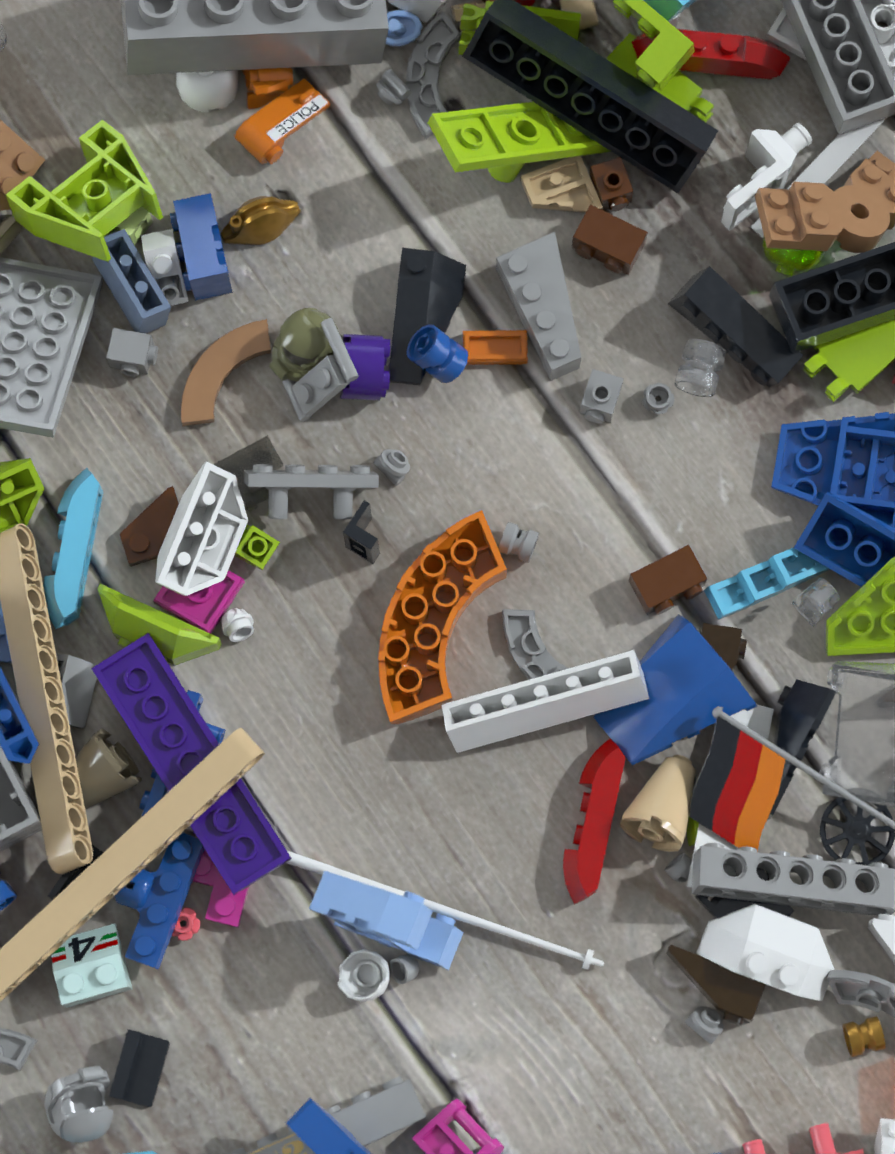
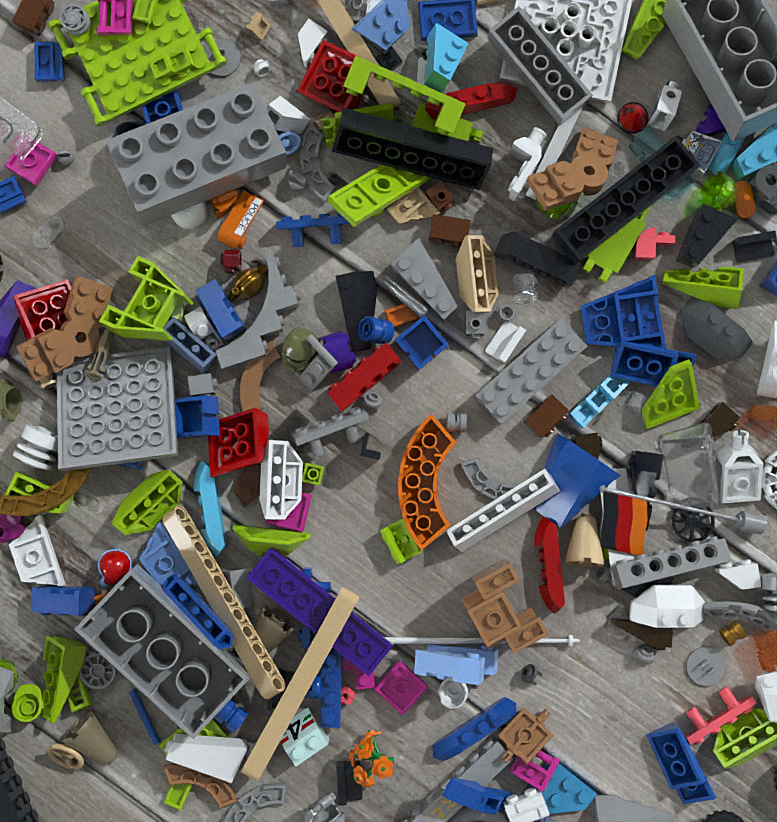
camera: 20 degrees left, 10 degrees up
white plate [222,608,254,642] -> none
none -> blue piece [174,395,220,439]
none -> red slope [208,407,269,478]
none -> light grey arch [216,252,301,371]
none -> dark red plate [220,250,242,274]
none -> blue plate [276,213,350,247]
none -> red wedge [327,343,401,412]
none -> orange plant [348,730,394,788]
none -> dark pink plate [374,660,429,715]
none -> lime bracket [380,518,423,565]
none -> light grey axle [382,275,428,317]
none -> blue piece [394,315,449,371]
none -> blue brick [432,697,516,761]
none -> tan wedge [456,235,499,312]
none -> medium nougat piece [460,558,549,654]
none -> light grey brick [474,318,587,425]
none -> white panel [485,321,526,364]
none -> medium nougat plate [498,708,553,765]
none -> dark grey plate [521,664,542,685]
none -> light grey piece [686,647,725,686]

